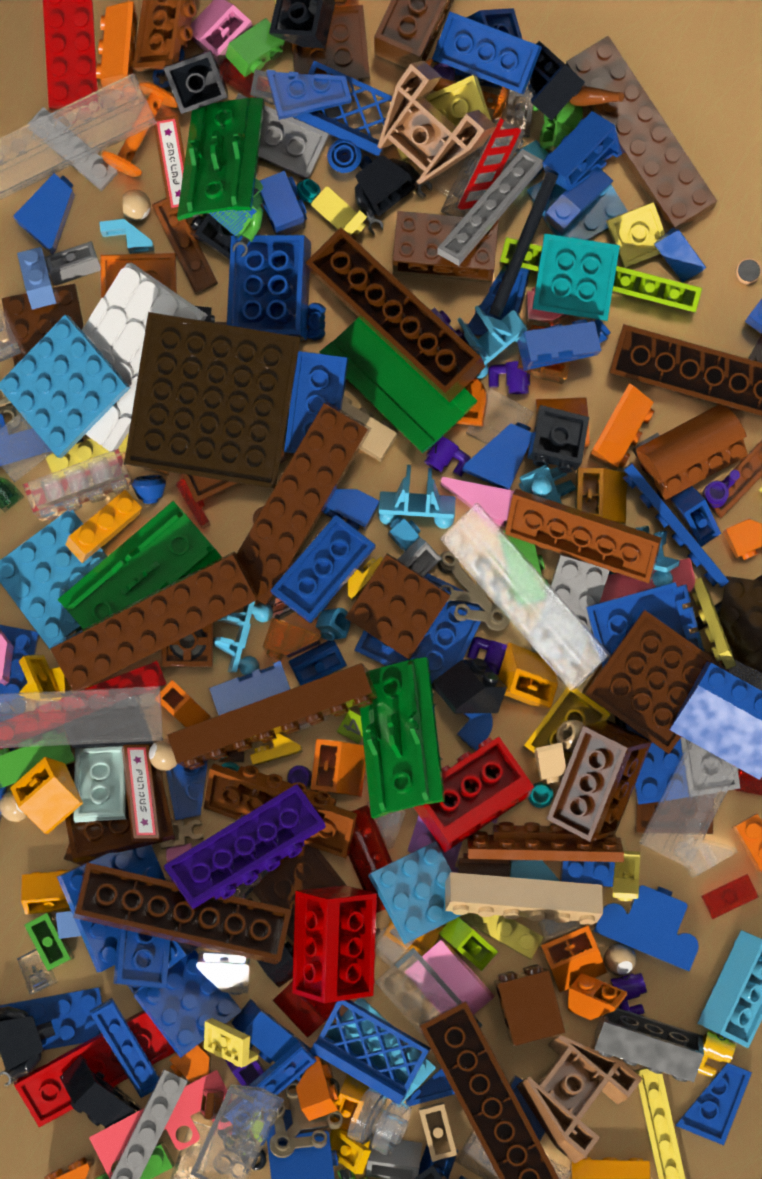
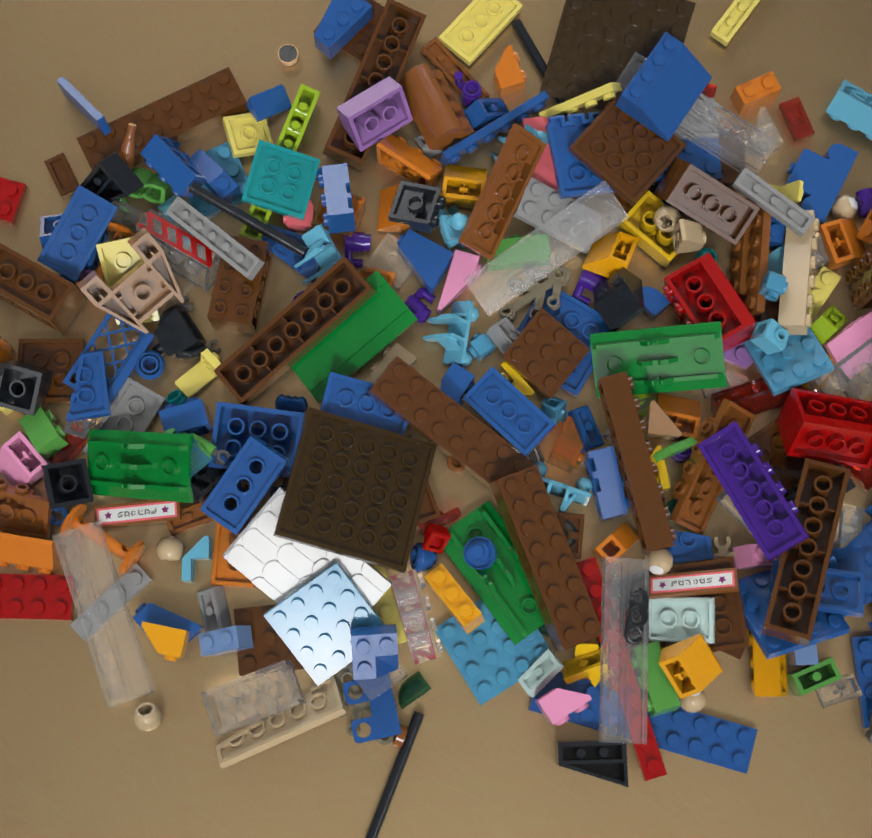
camera: 90 degrees left, 5 degrees down
none -> reddish brown tile [44,153,79,199]
none -> tile [56,76,111,136]
none -> light orange slope [141,621,190,662]
none -> blue brick [200,435,290,535]
none -> medium lavender slope [336,76,413,152]
none -> slope [350,624,398,680]
none -> red slope [422,523,451,554]
none -> blue plate [463,537,497,570]
none -> light aqua plate [518,649,564,698]
none -> black piece [624,588,649,645]
none -> medium nougat slope [645,400,682,441]
none -> bright green tile [653,437,697,462]
none -> light grey plate [732,167,814,237]
none -> medium azure brick [750,318,790,355]
none -> dark azure plate [758,270,788,301]

